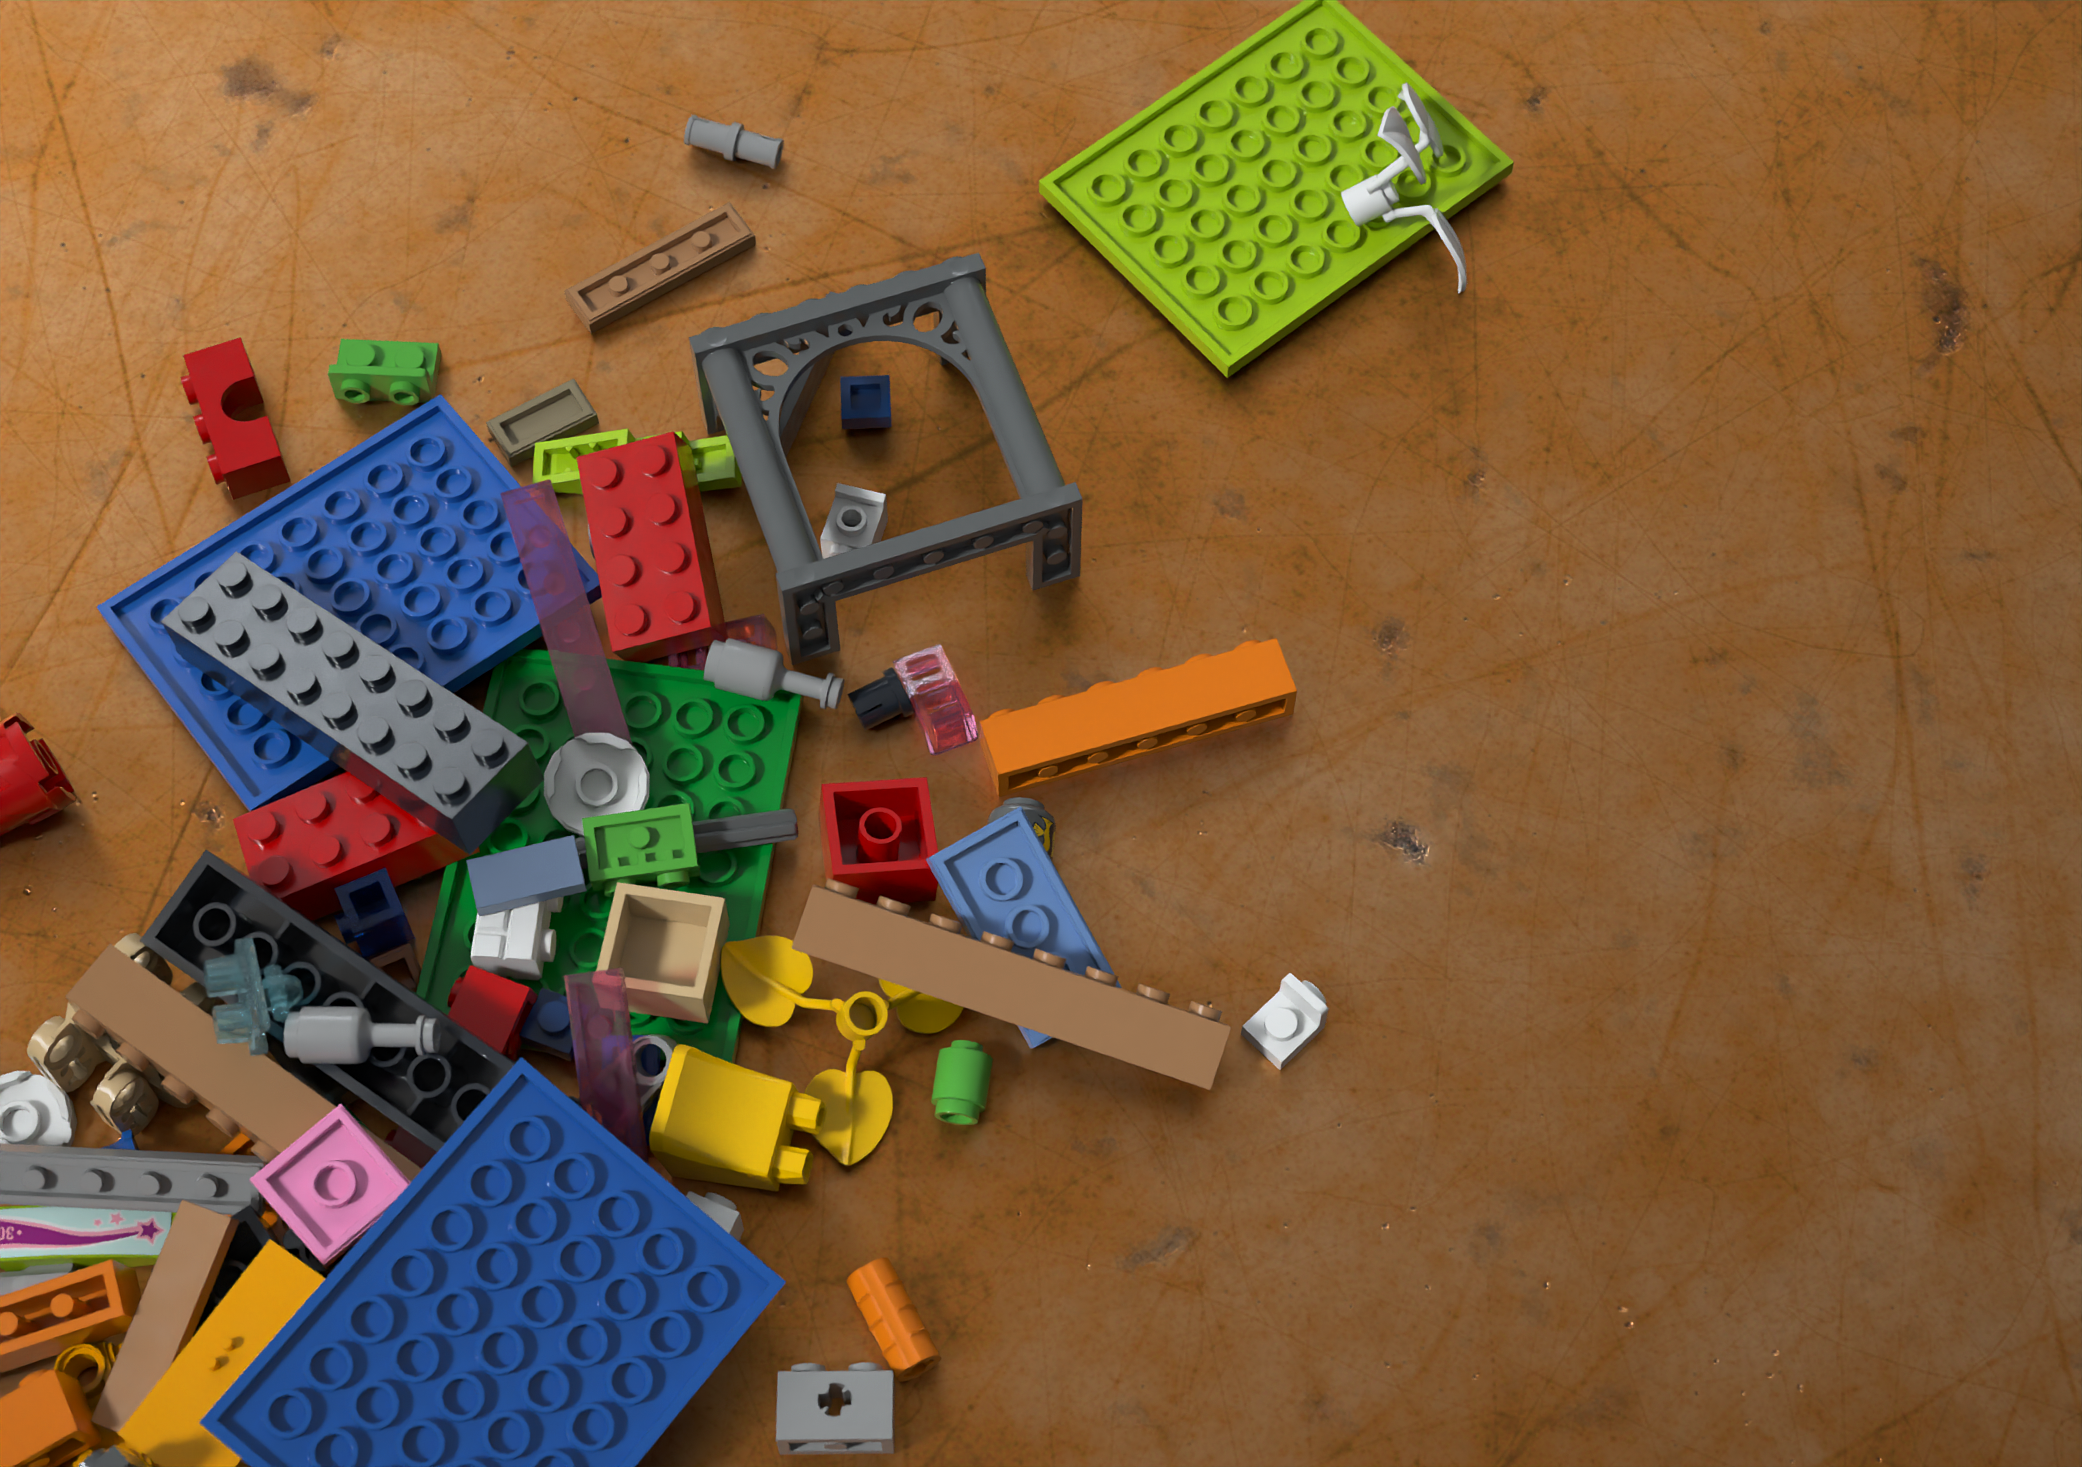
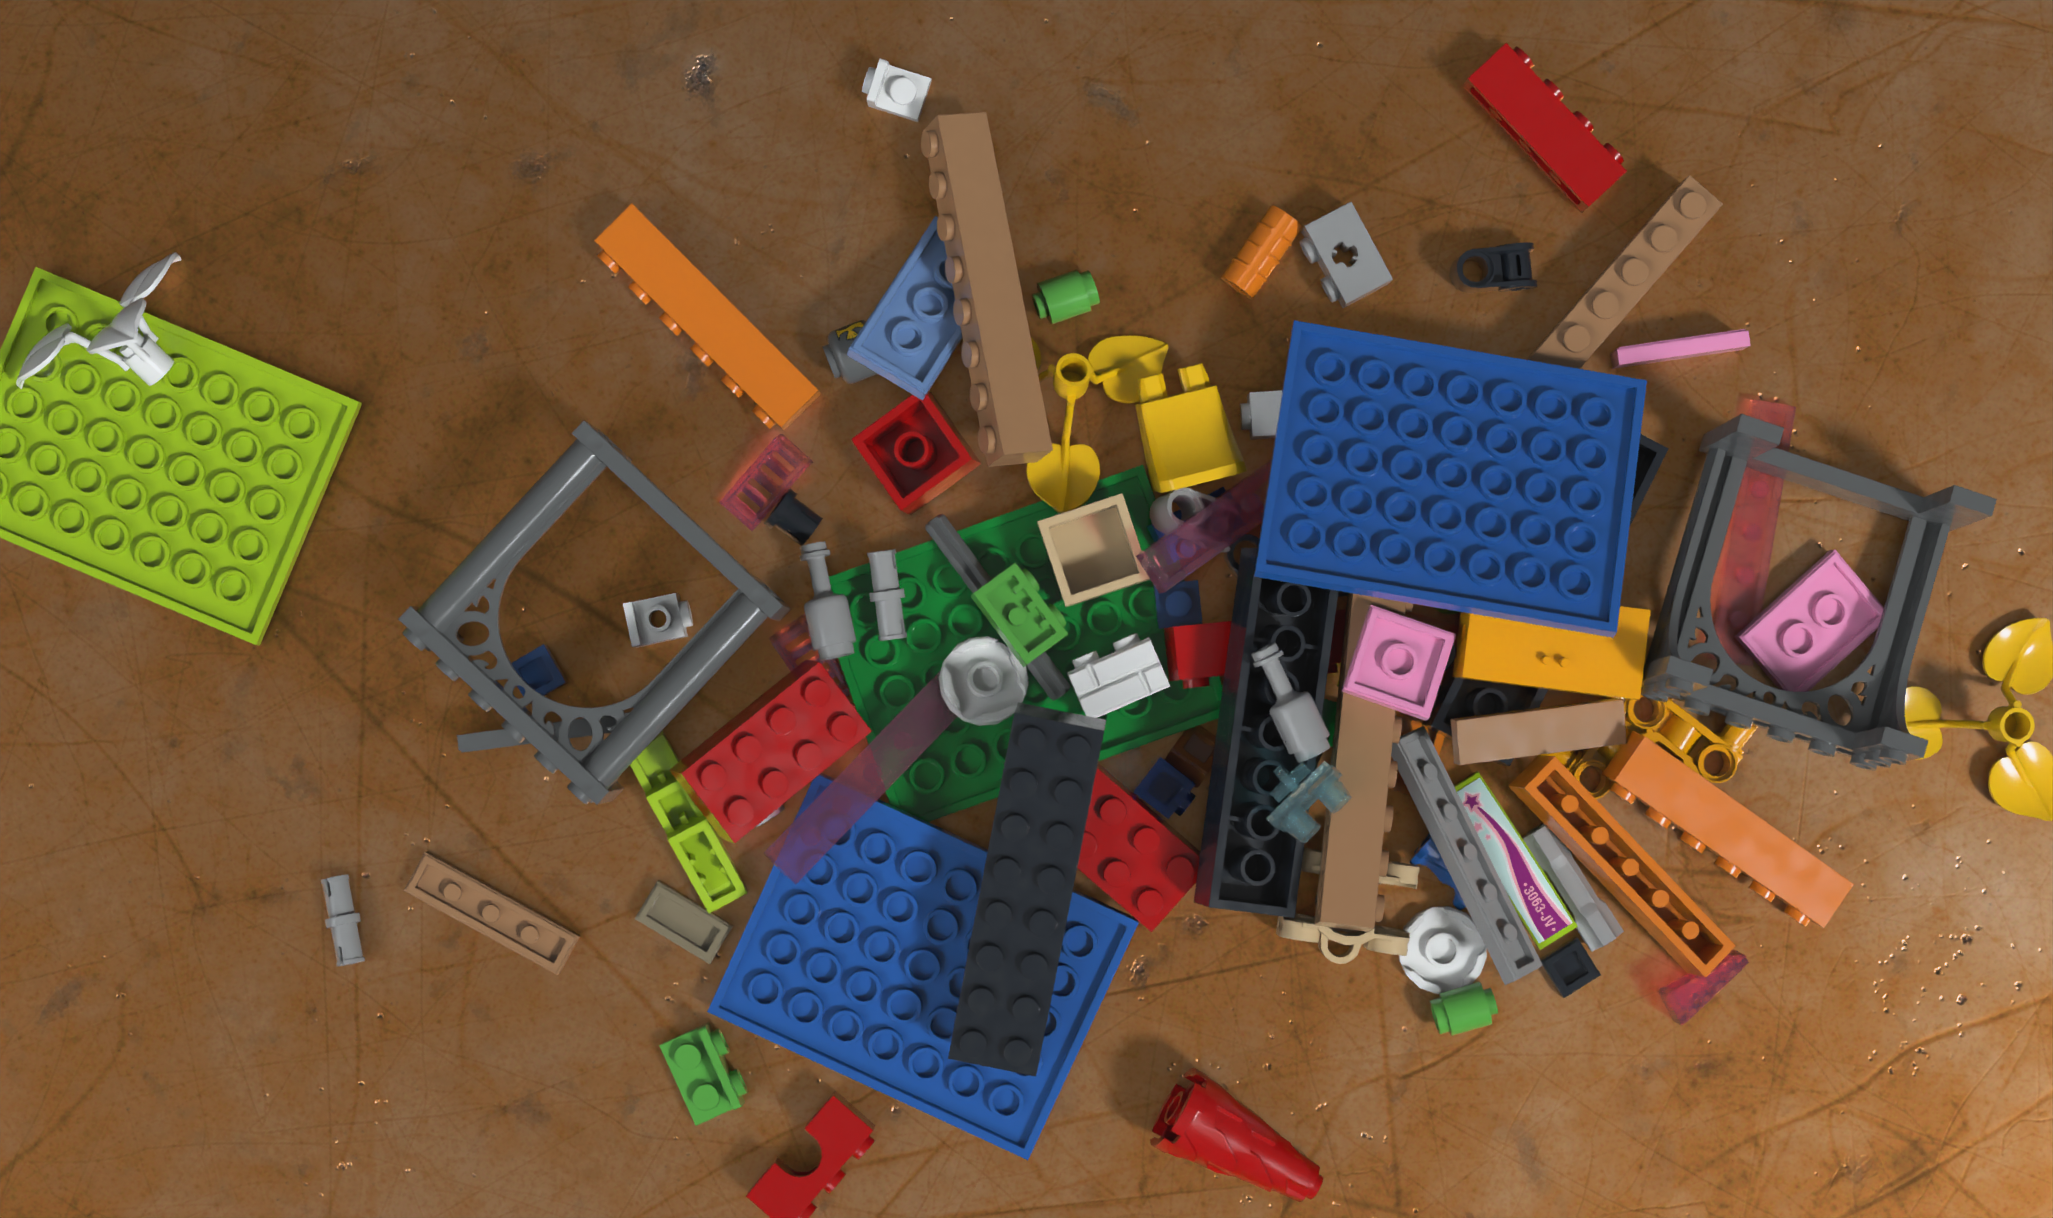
camera: 110 degrees left, 25 degrees up
sand blue tile [466,835,587,916] -> none
none -> light grey pin [867,549,907,641]

